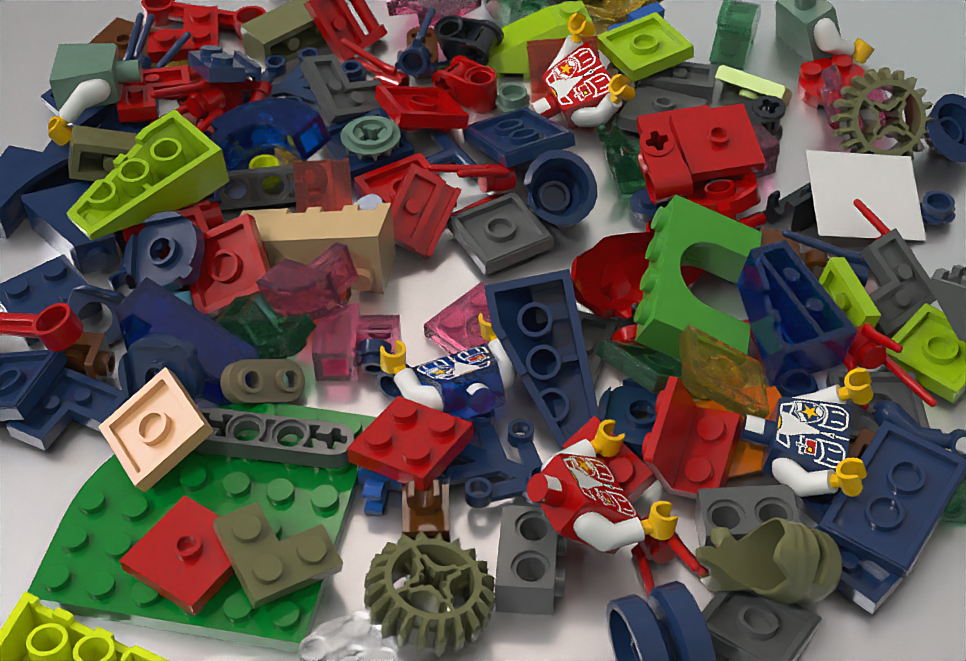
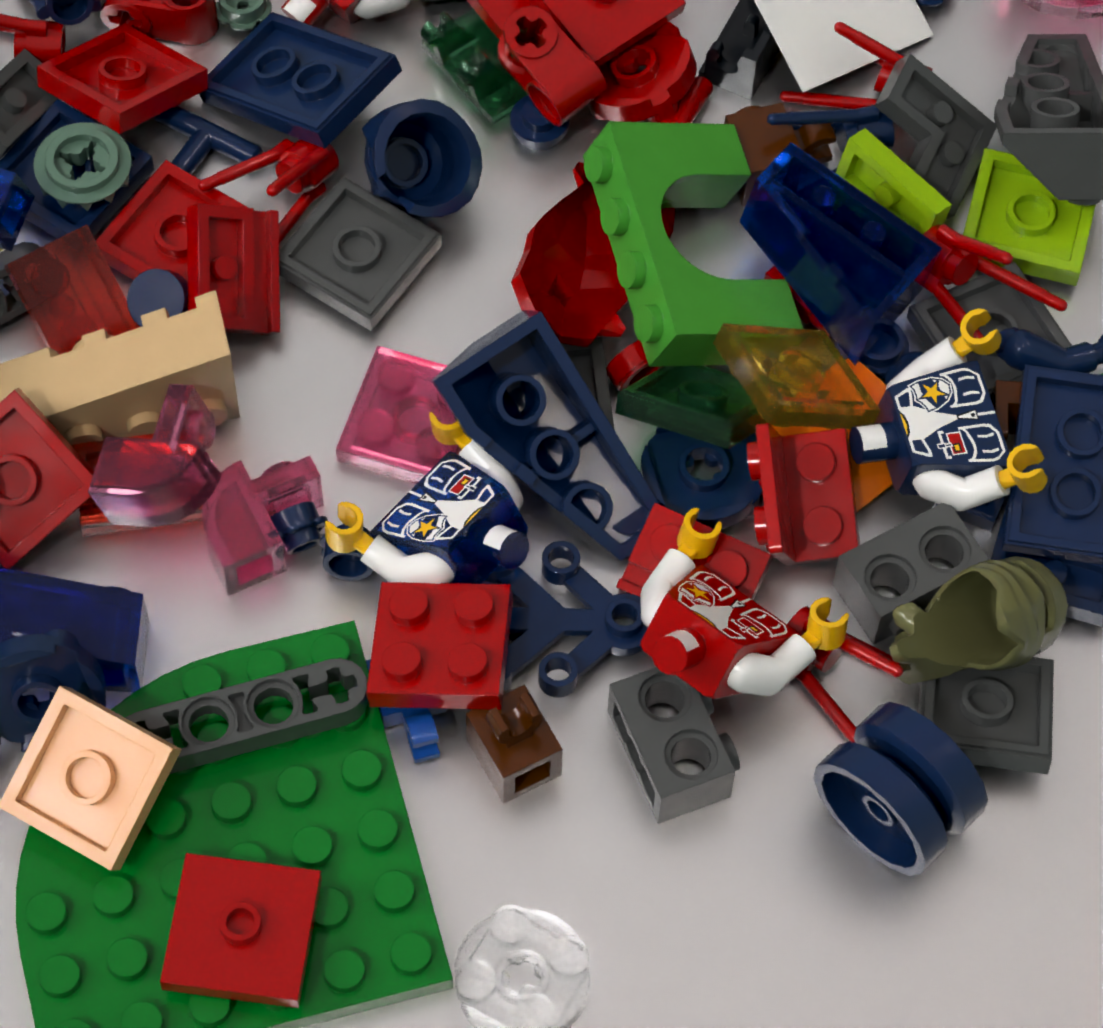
camera: 30 degrees left, 15 degrees up
clear green brick [212,292,317,359] -> none
olive plate [213,501,344,609] -> none
dark tan plate [220,359,305,405] -> none
olive gear [363,530,496,658] -> none

